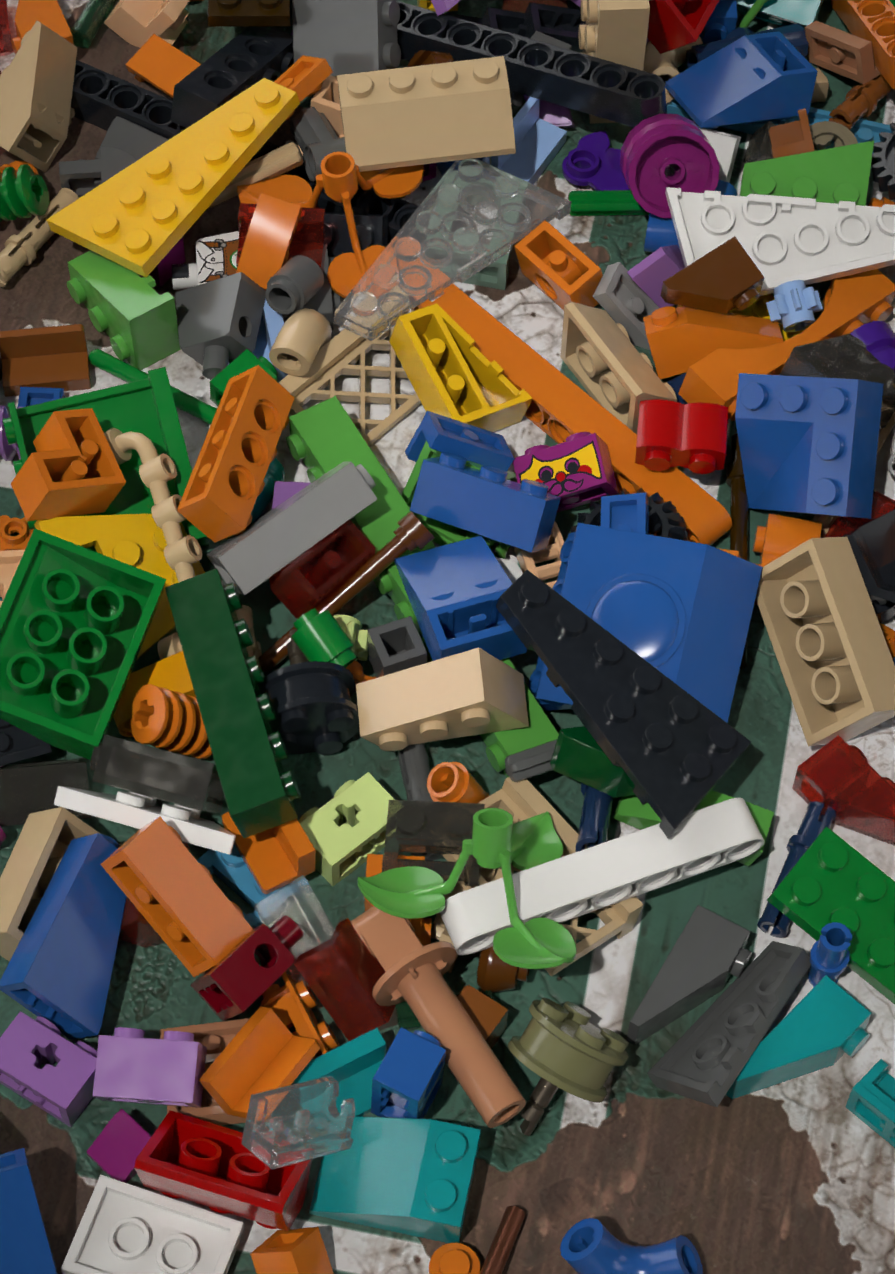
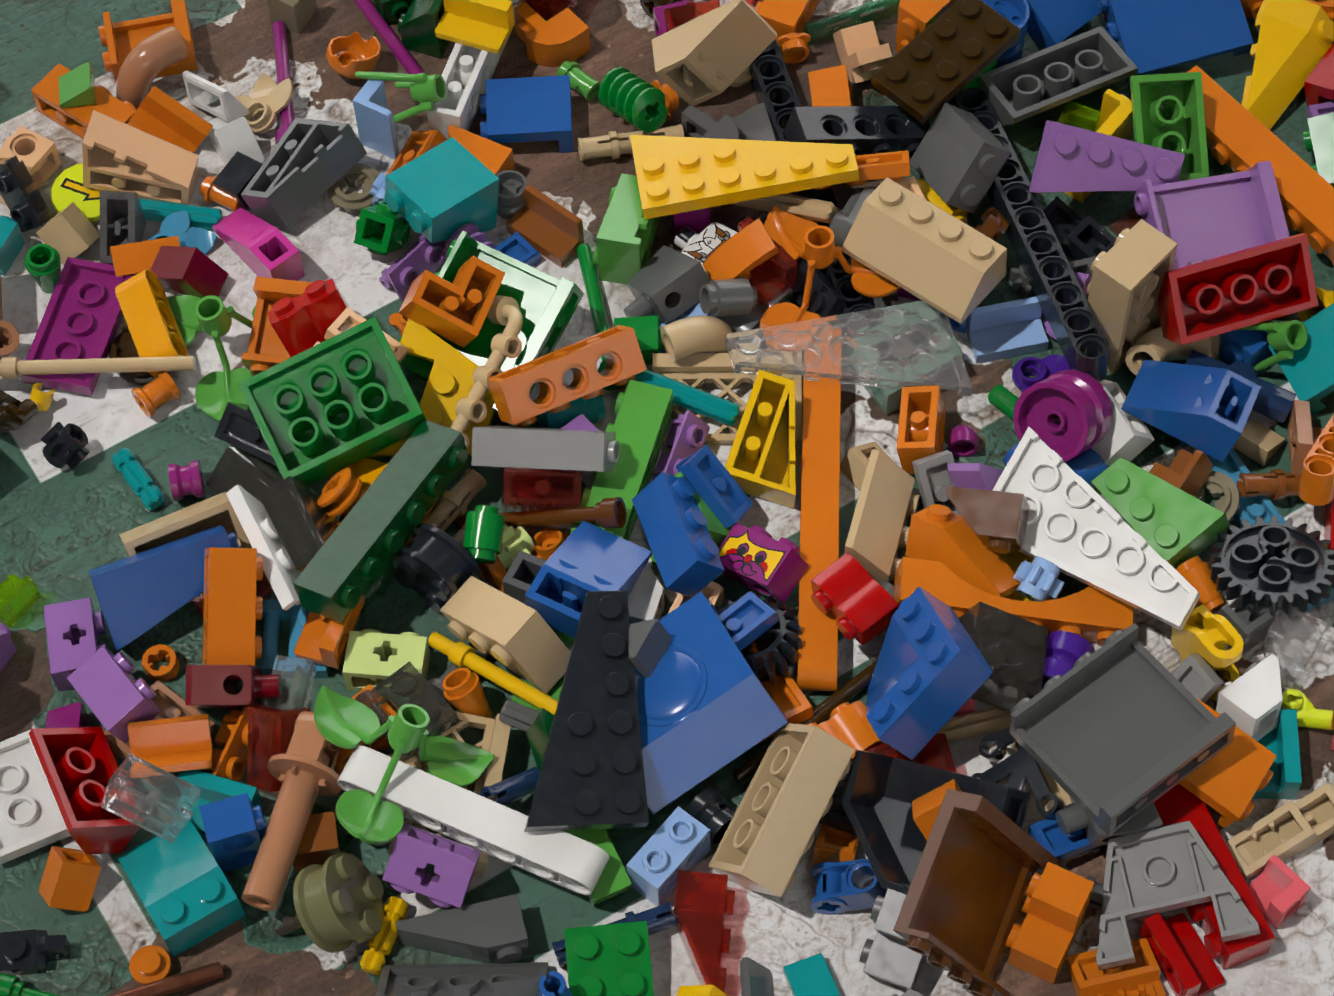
camera: 50 degrees right, 0 degrees up
none -> orange bush [142,644,180,683]
none -> yellow axle [360,896,409,976]
none -> medium lavender brick [382,823,482,908]
none -> yellow bar [427,631,558,715]
none -> orange plate [531,527,570,561]
none -> light blue brick [626,806,711,906]
none -> dark grey slope [628,619,671,678]
none -> teal axle [635,370,740,425]
none -> medium lavender hinge [652,410,710,479]
none -> black wheel [686,787,736,844]
none -> orange plate [777,32,811,64]
none -> tan slope [840,442,894,491]
none -> magenta hinge [948,425,979,457]

